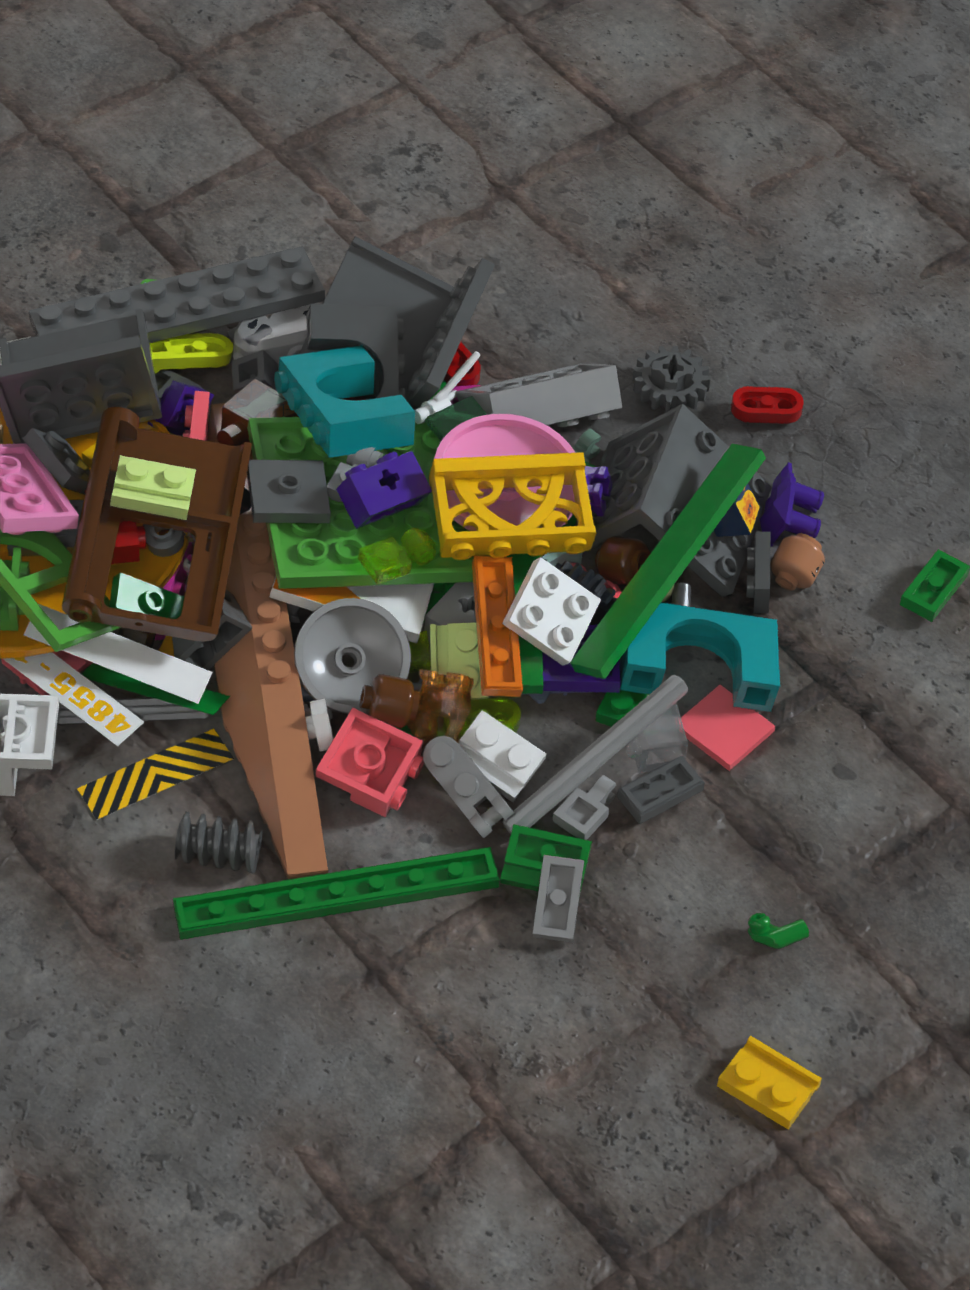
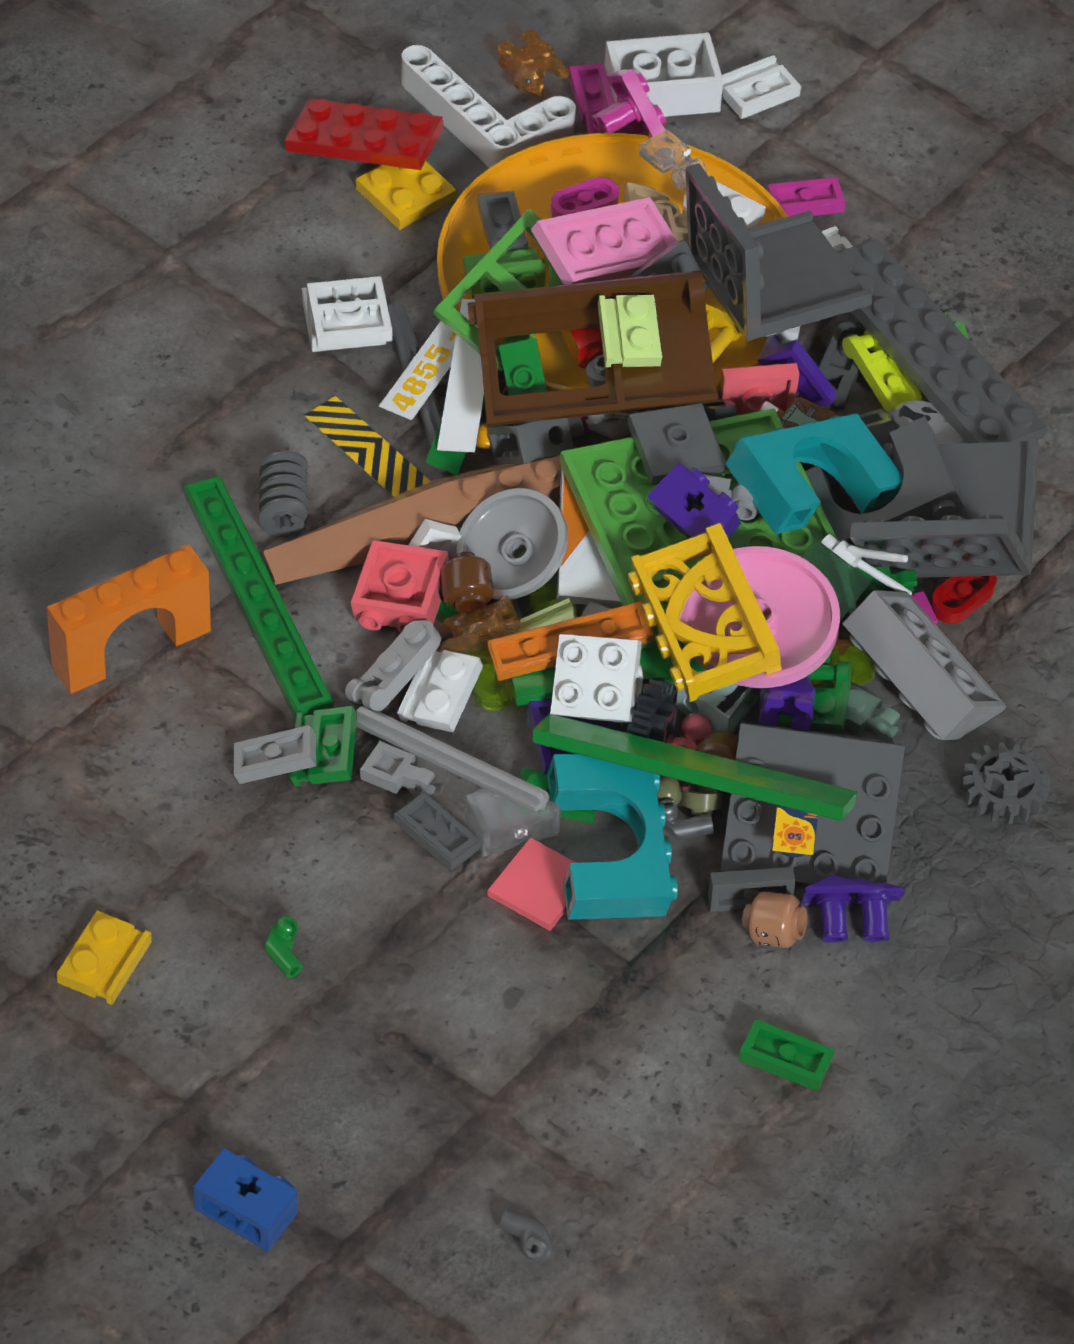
camera: 80 degrees right, 0 degrees up
clear neon green plate [358,528,436,585] -> none
red plate [731,386,804,424] -> none
none -> orange arch [47,544,211,694]

